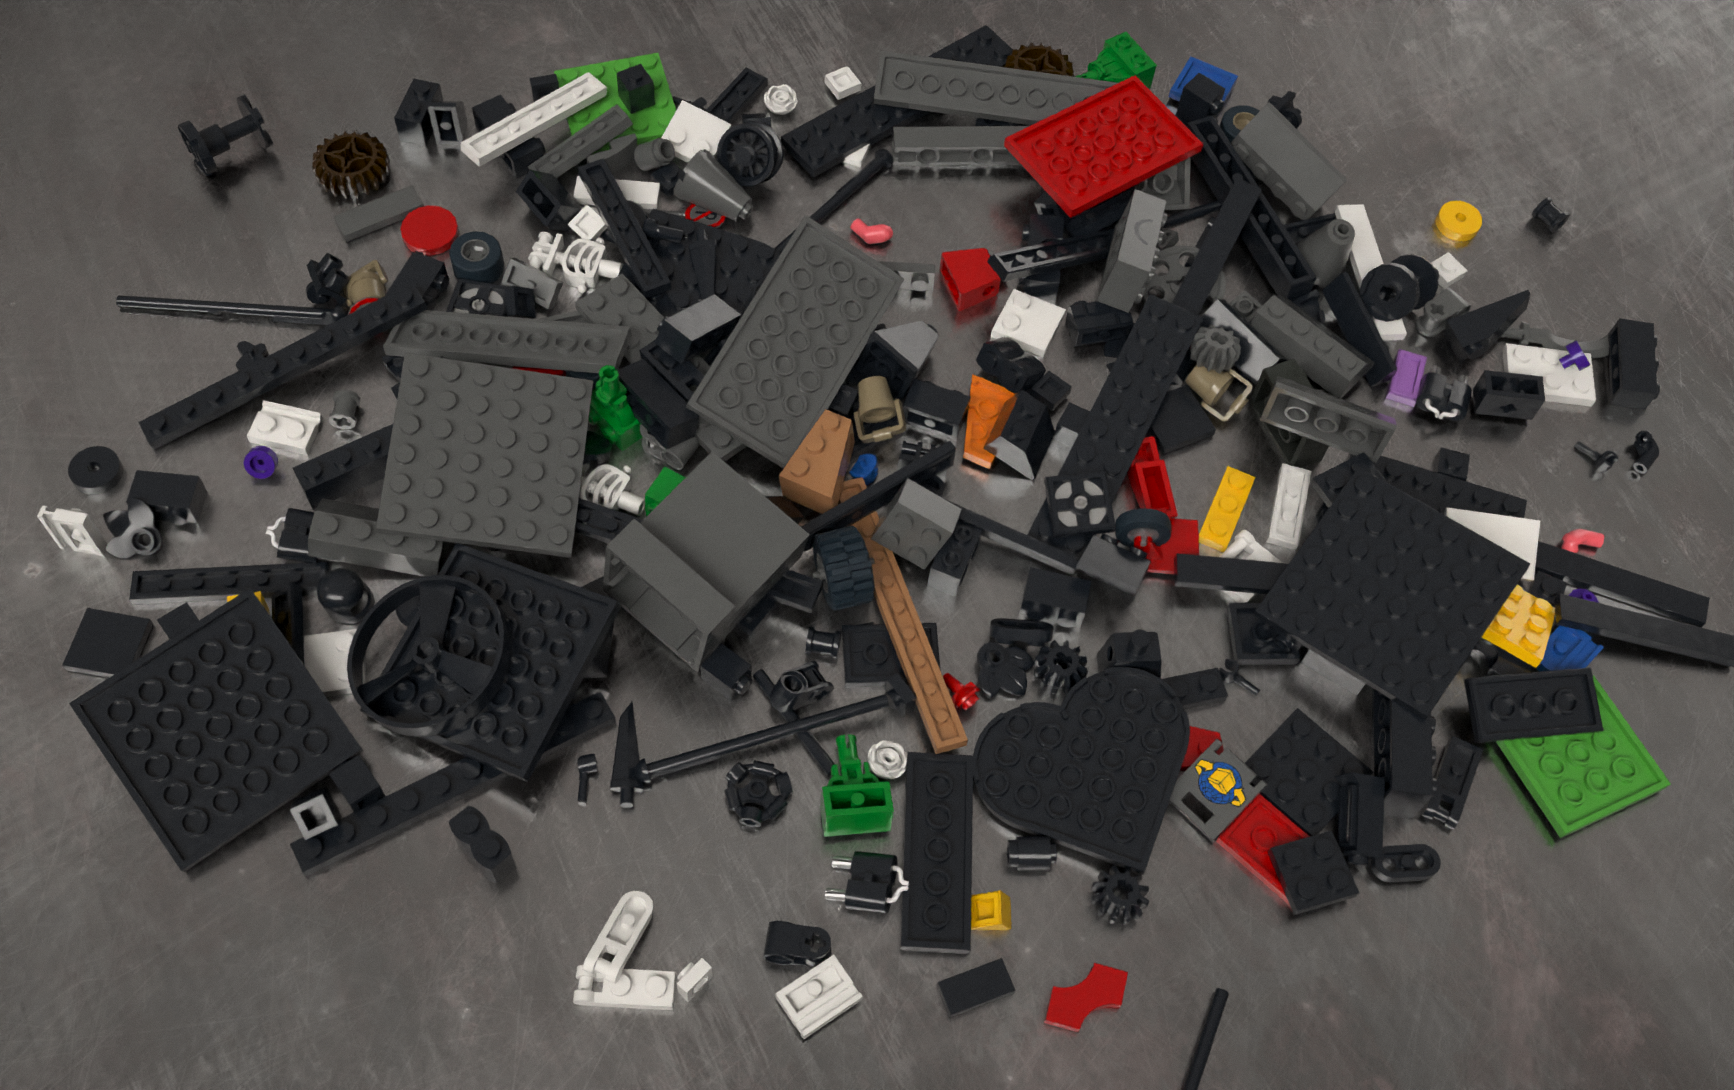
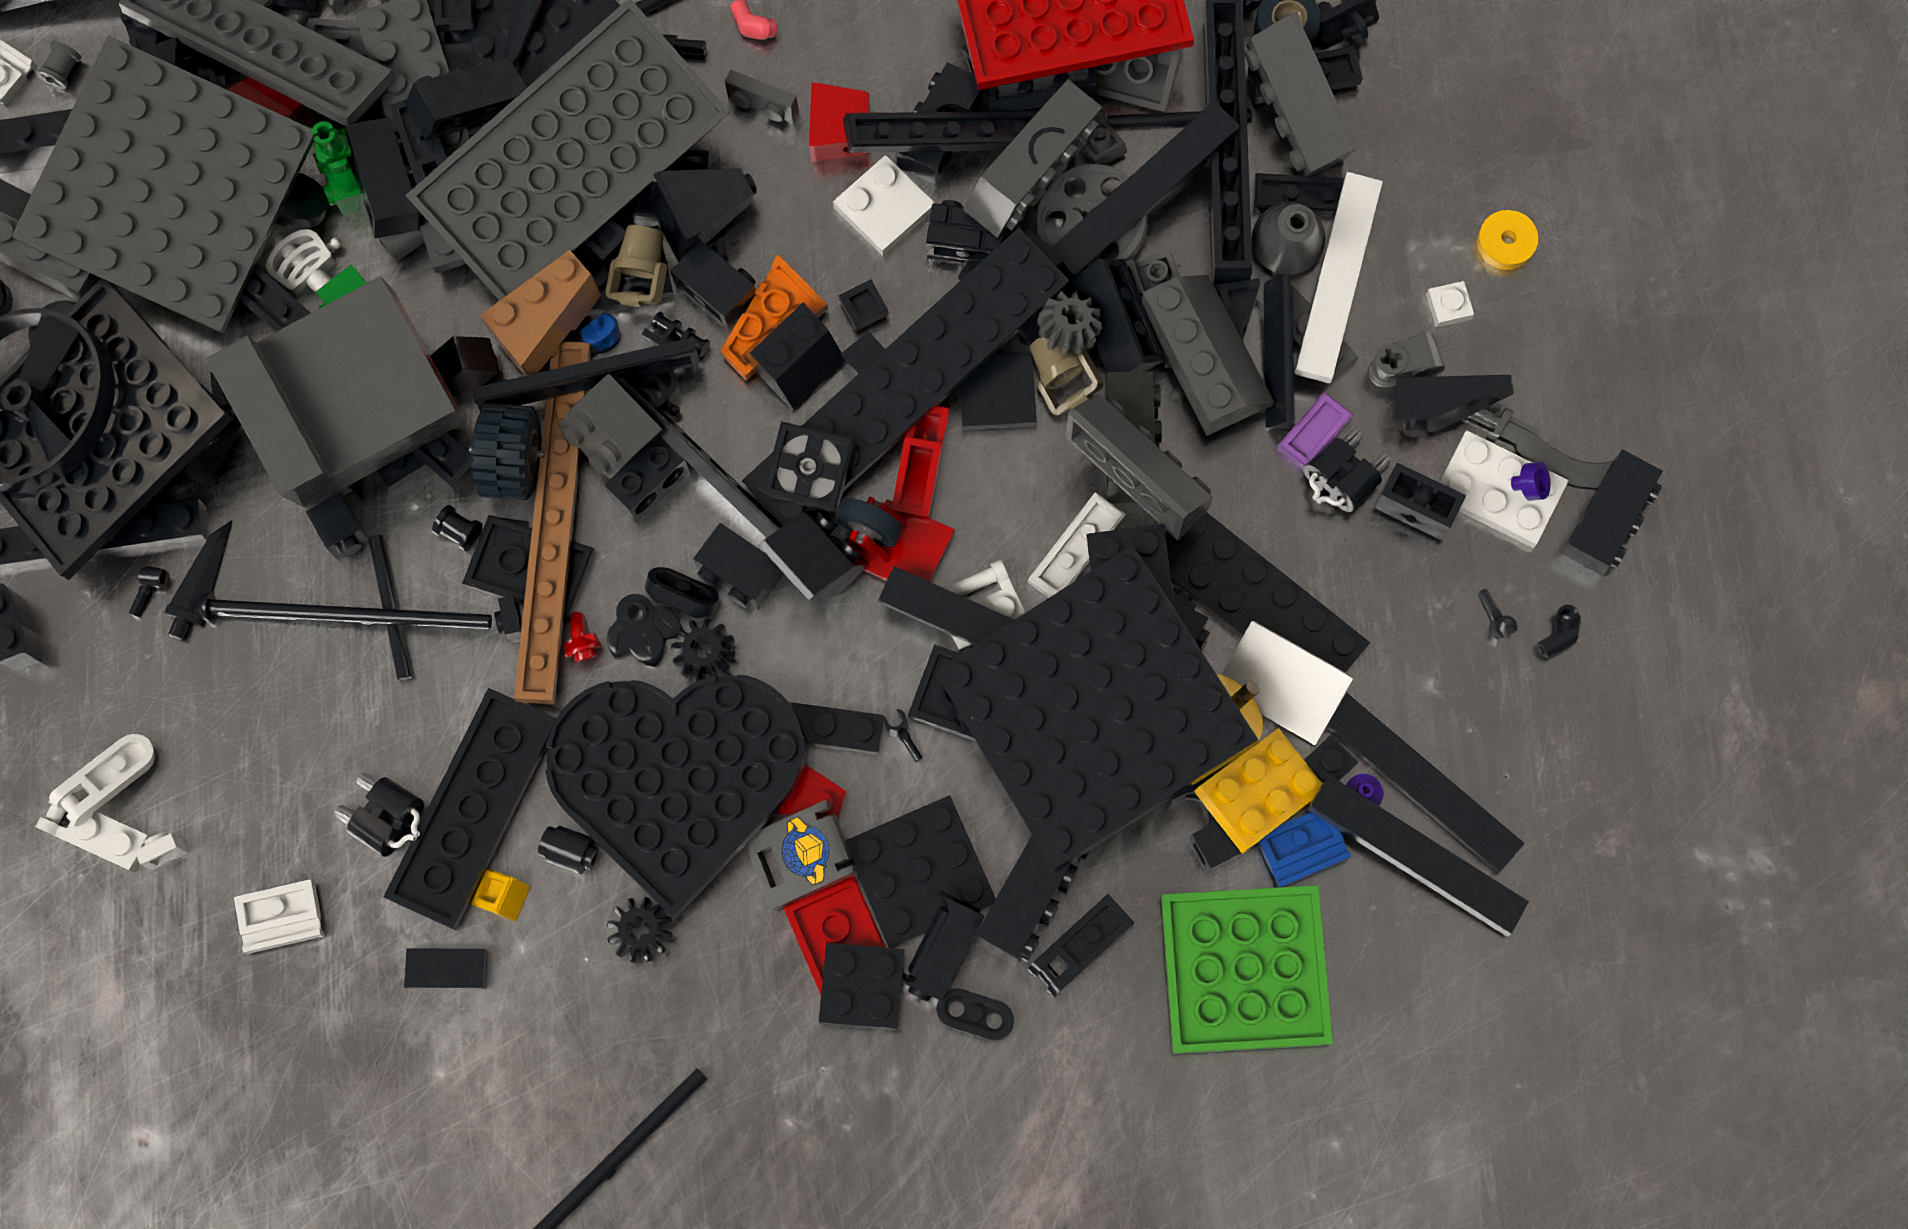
camera: 30 degrees right, 15 degrees up
black piece [724,760,793,827] -> none
black piece [763,921,832,968] -> none
black piece [769,661,834,713] -> none
green brick [820,734,894,837] -> none
white plate [868,740,907,780] -> none
black brick [976,337,1046,393] -> none
red tile [1044,963,1128,1033] -> none
black torso [1096,629,1162,679] -> none
yellow plate [1199,466,1256,553] -> none
black piece [1360,254,1439,322] -> none
black plate [1435,447,1470,481] -> none
black tile [1464,668,1604,743] -> none
black bush [1532,197,1570,233] -> none
coral arm [1561,529,1604,553] -> none

